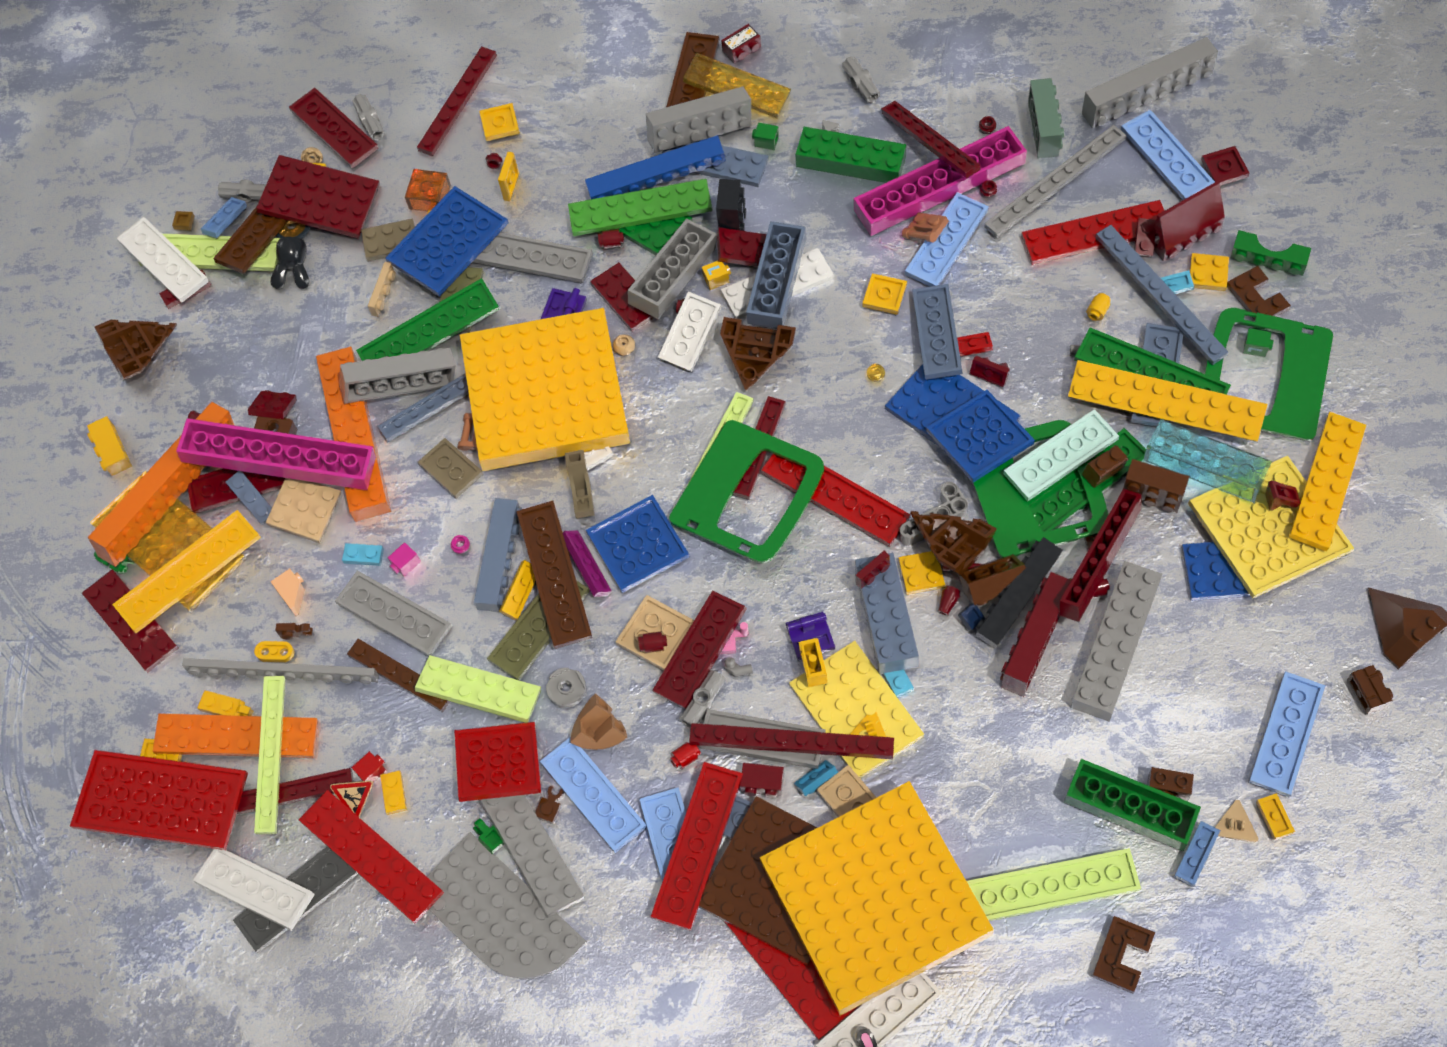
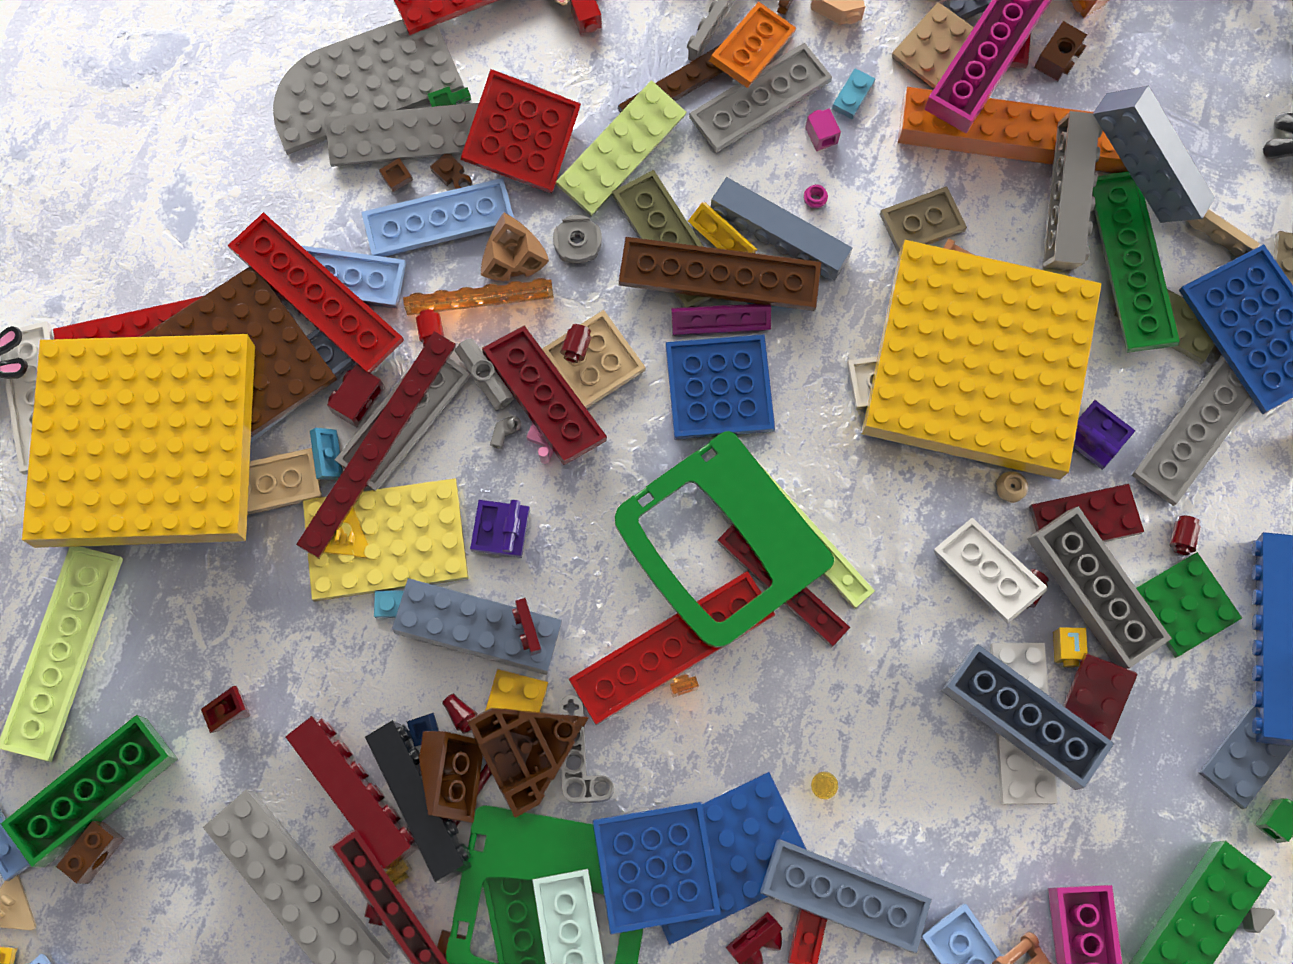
camera: 105 degrees right, 10 degrees up
dark red plate [248,390,297,419] -> none
sand blue plate [378,373,469,442] -> none
yellow plate [380,770,407,815] -> none
dark tan arch [565,450,595,519] -> none
bright green plate [568,179,713,236] -> none
black brick [716,179,747,231] -> none
reddish brown wedge [720,317,796,391] -> none
yellow brick [799,638,828,687] -> none
yellow plate [862,273,907,315] -> none
none -> dark red slope [201,686,251,733]
none -> reddish brown plate [379,158,413,192]
none -> clear orange plate [403,278,554,316]
none -> clear orange plate [670,674,699,698]
none -> orange plate [709,1,796,88]
none -> sand blue brick [1093,85,1215,223]

